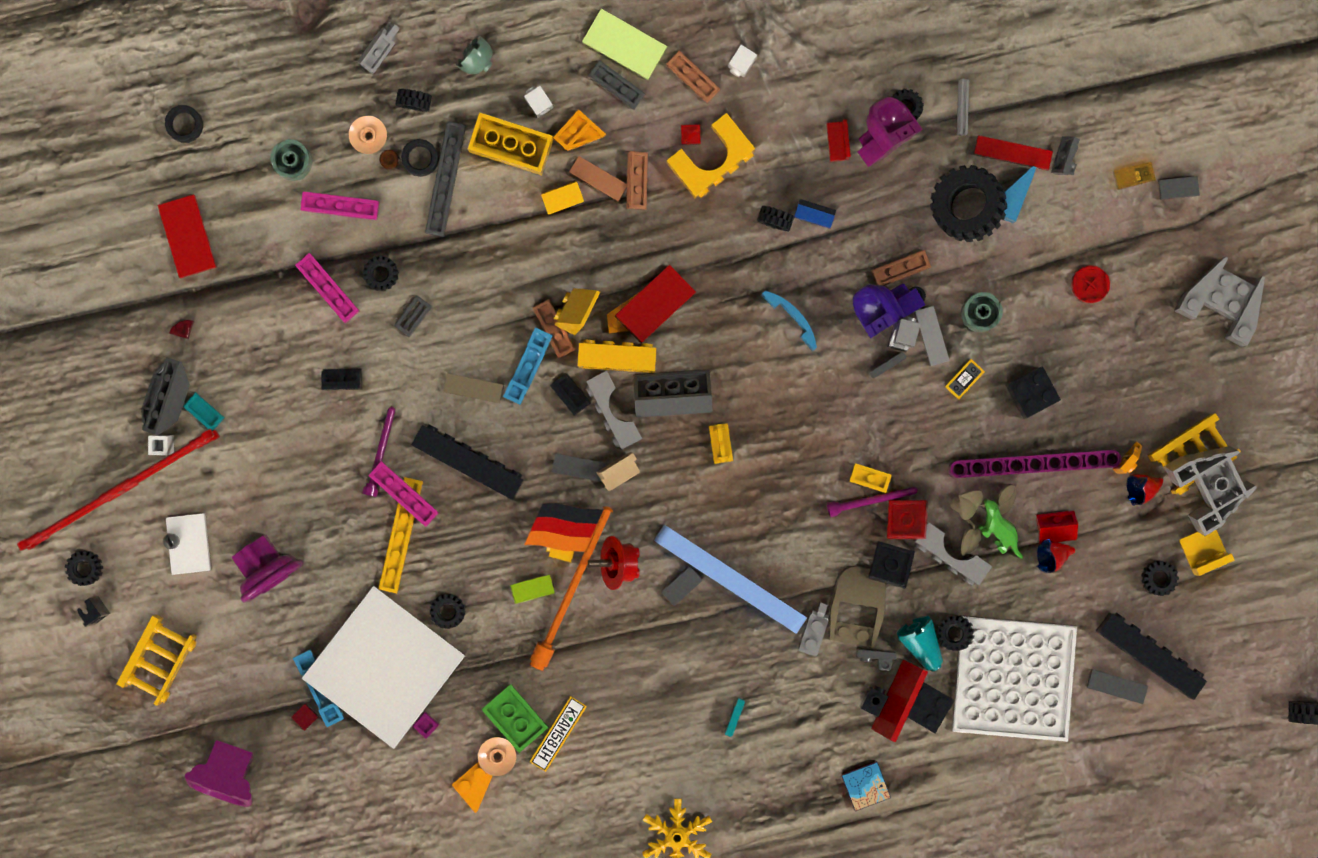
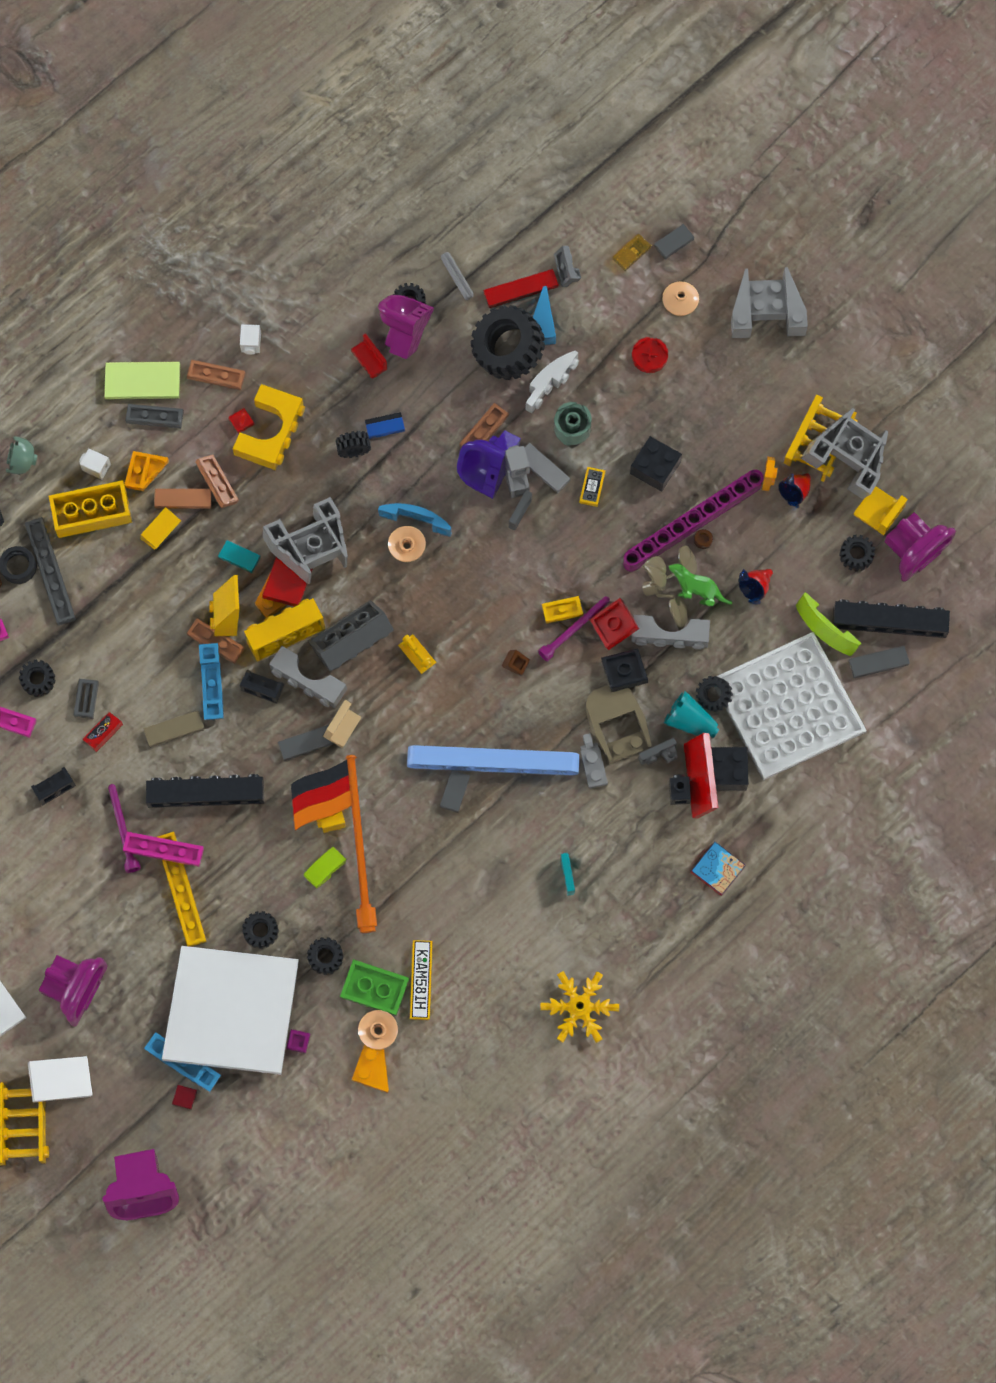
camera: 30 degrees left, 15 degrees down
red piece [588,536,640,590] -> none
red panel [1036,511,1078,544] -> none
none -> white tile [28,1056,92,1102]
none -> slope [82,712,123,752]
none -> teal tile [218,540,261,573]
none -> light grey wedge [263,497,348,584]
none -> black tyre [307,937,343,975]
none -> light nougat dish [388,526,426,562]
none -> reddish brown slope [502,650,530,676]
none -> white slope [526,351,579,413]
none -> light nougat dish [662,281,699,316]
none -> reddish brown tile [694,529,713,549]
none -> lime slope [796,592,861,656]
none -> magenta piece [884,512,956,582]

